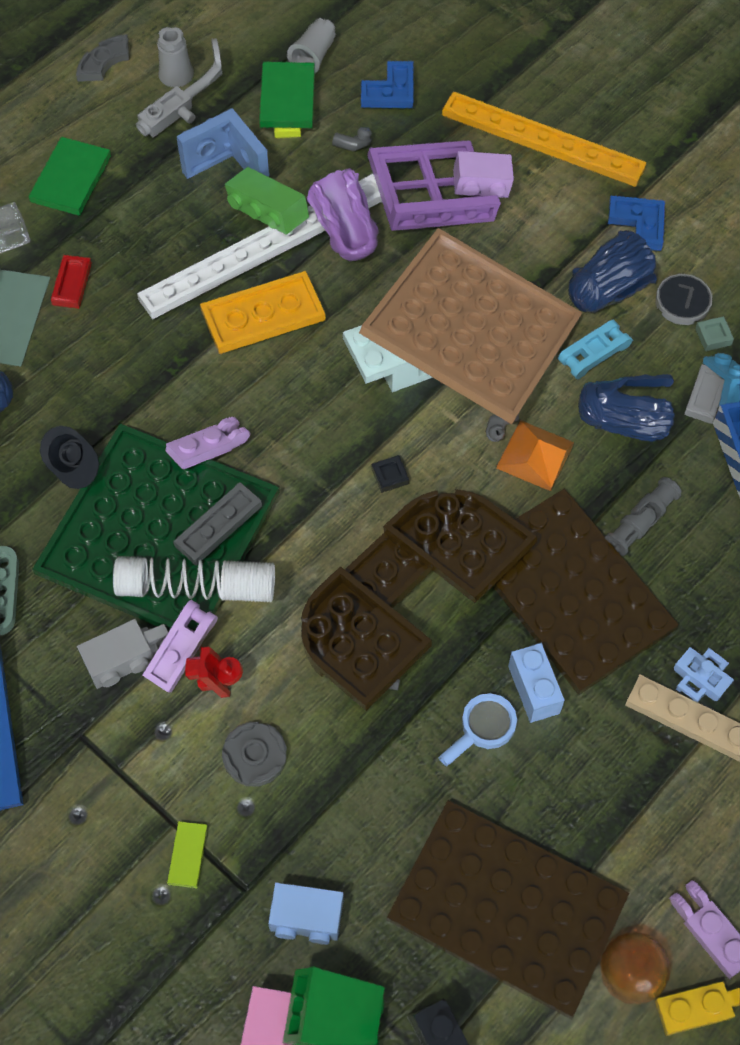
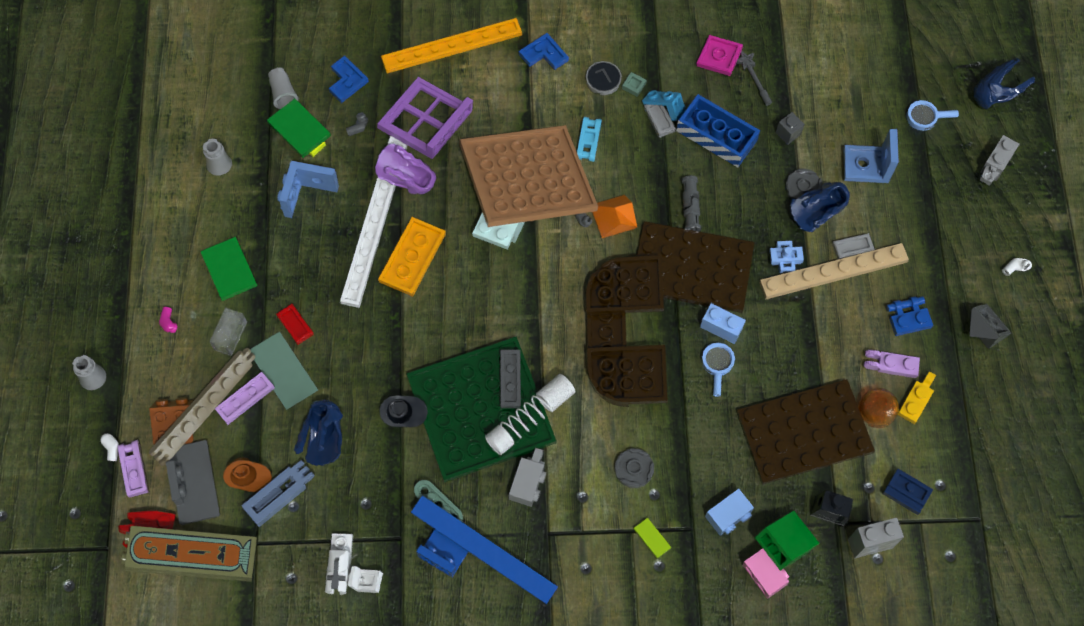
camera: 45 degrees left, 5 degrees up
dark grey tile [76,35,129,82] -> none
light grey piece [136,38,222,137] -> none
lavender plate [142,600,218,692] -> none
lavender hinge [166,417,250,469] -> none
red hips [185,647,243,698] -> none
bright green brick [225,167,309,235] -> none
black tile [371,455,409,493] -> none
lavender brick [453,151,514,198] -> none
dark blue hair [568,230,657,313] -> none
dark blue hair [578,374,674,442] -> none

